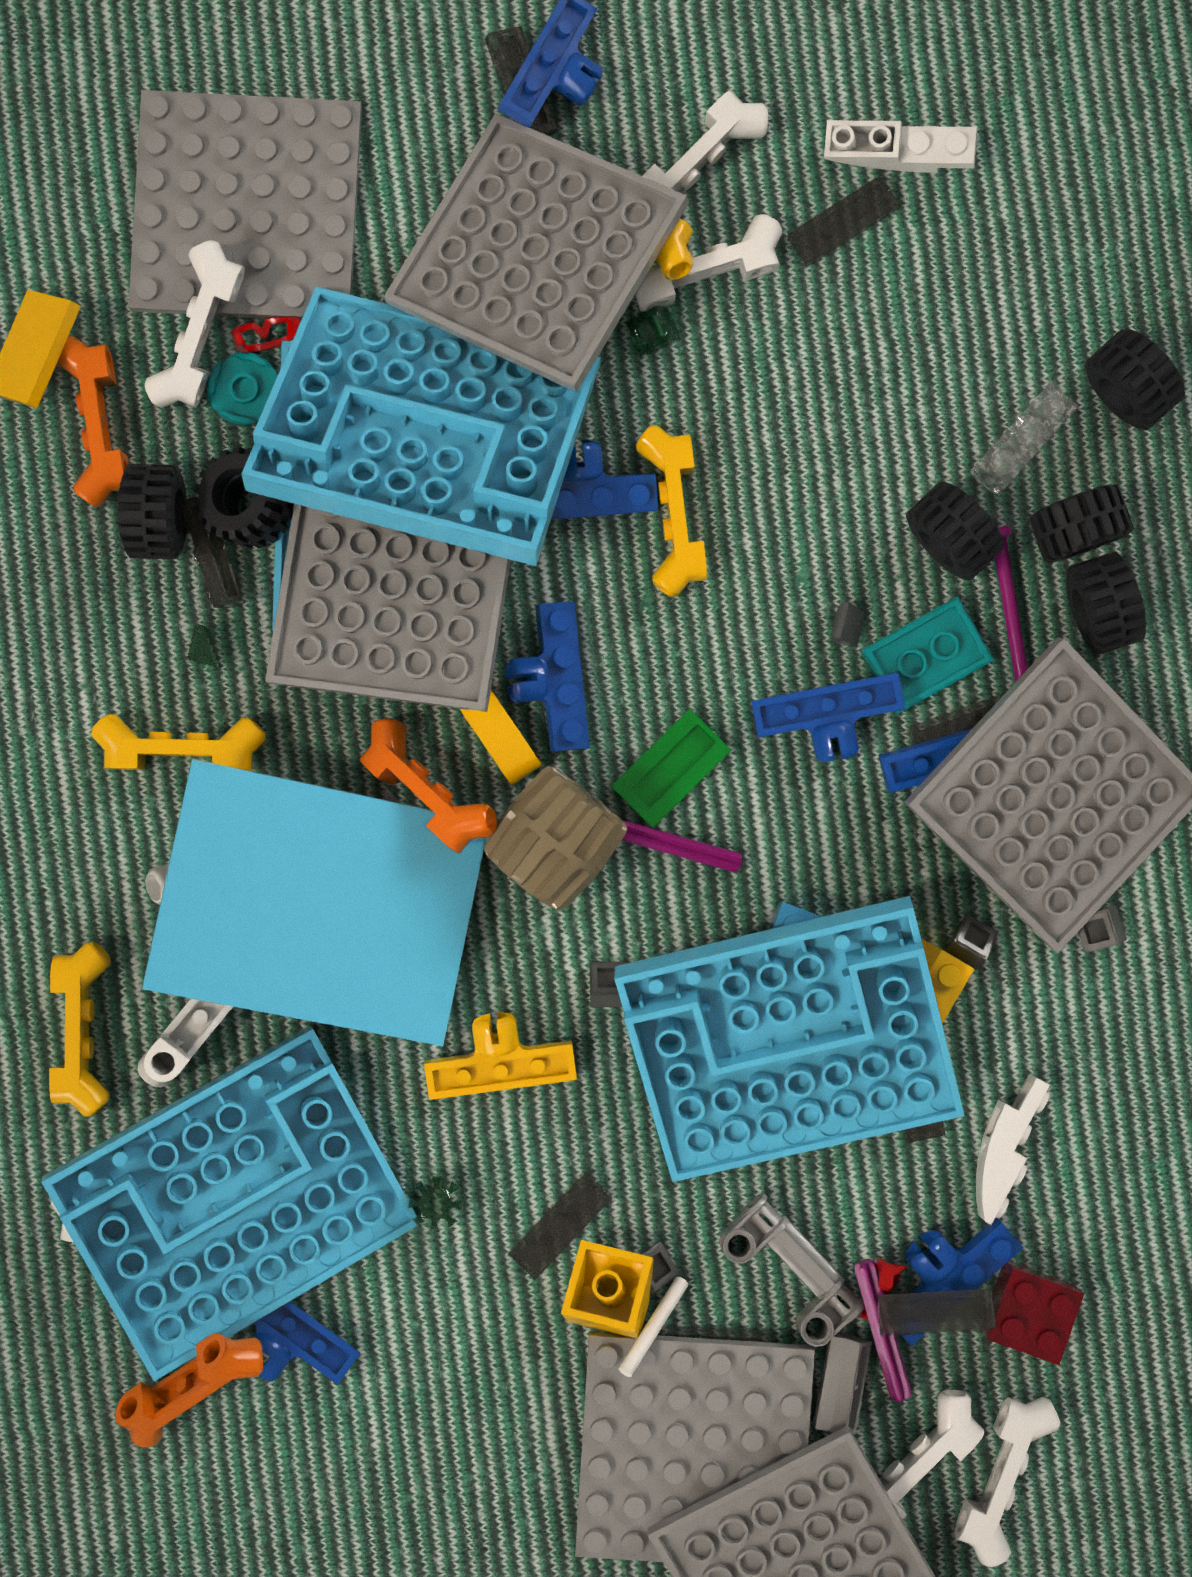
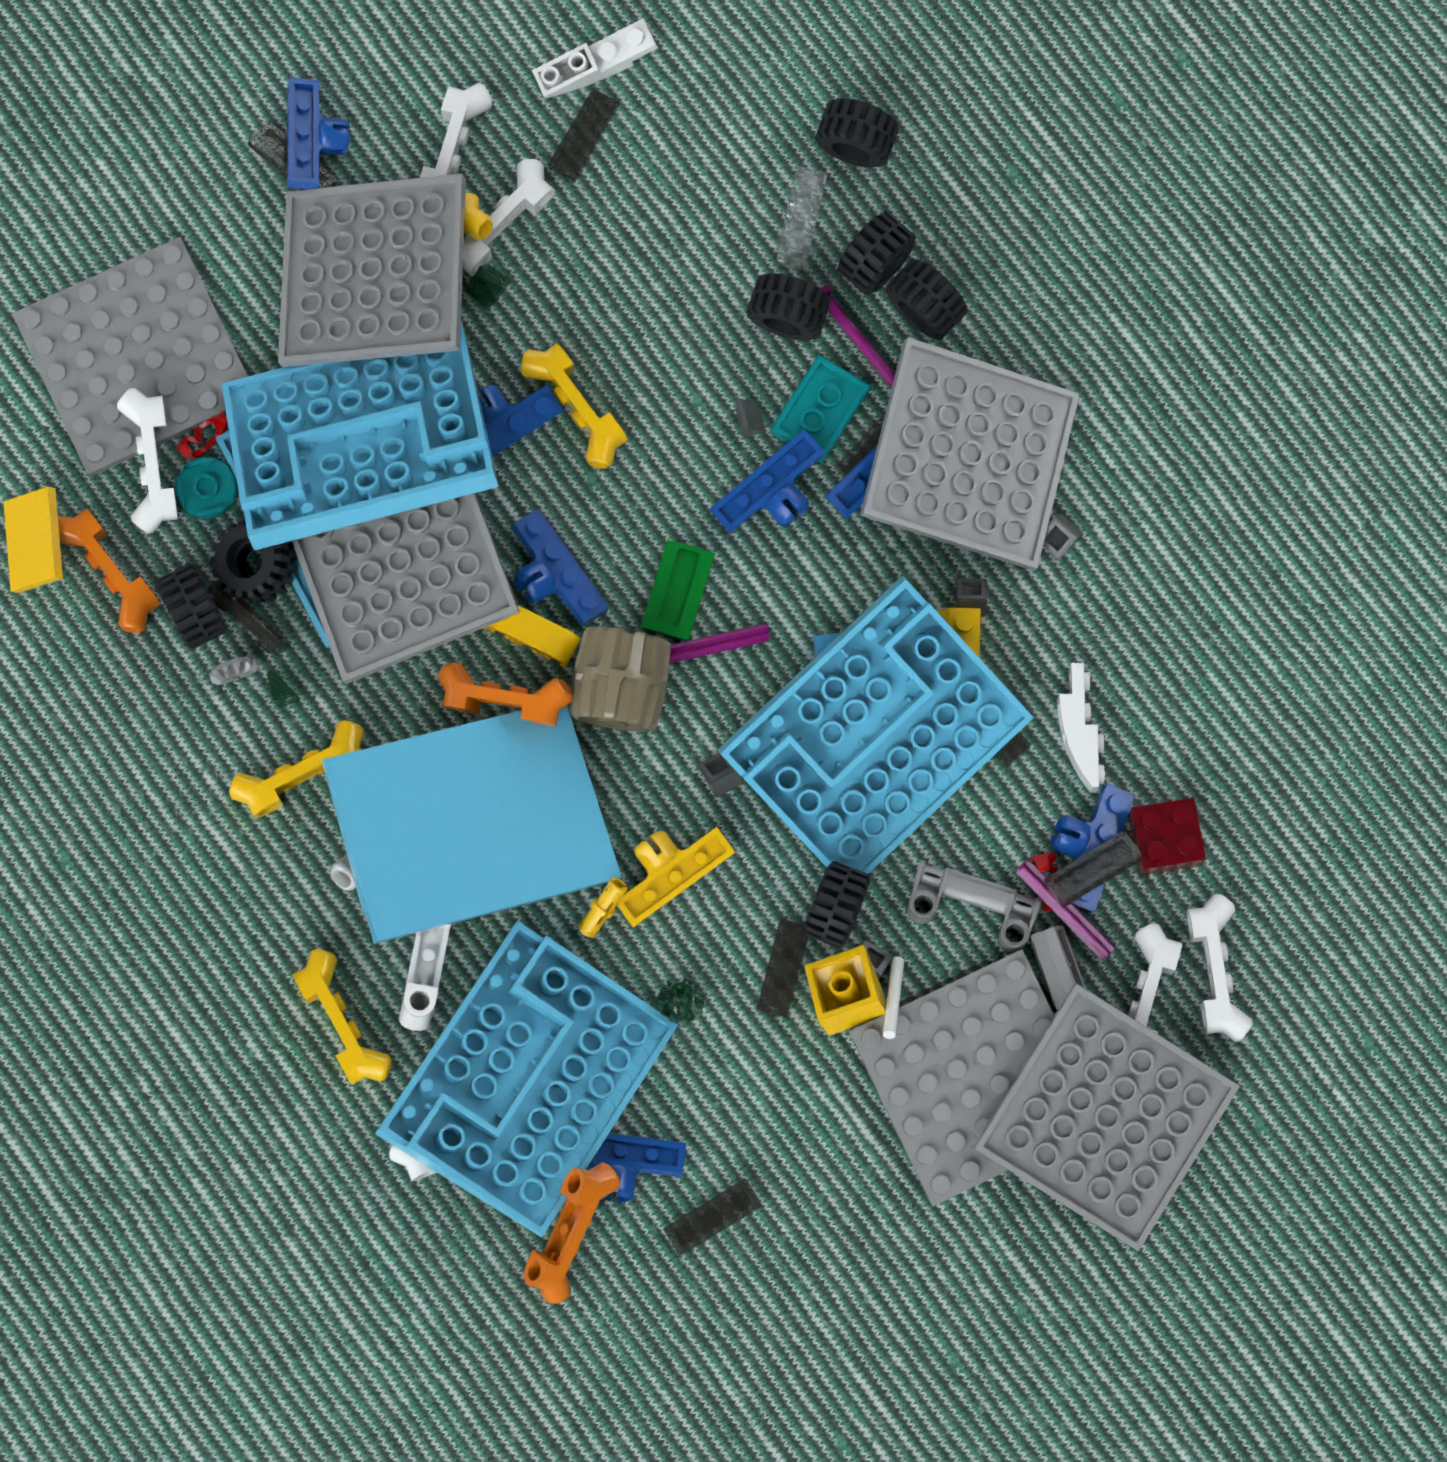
camera: 30 degrees left, 10 degrees down
none -> light grey gear [209,656,259,685]
none -> yellow pin [578,877,628,938]
none -> clear smoke plate [663,1178,763,1257]
none -> black tyre [804,861,870,949]

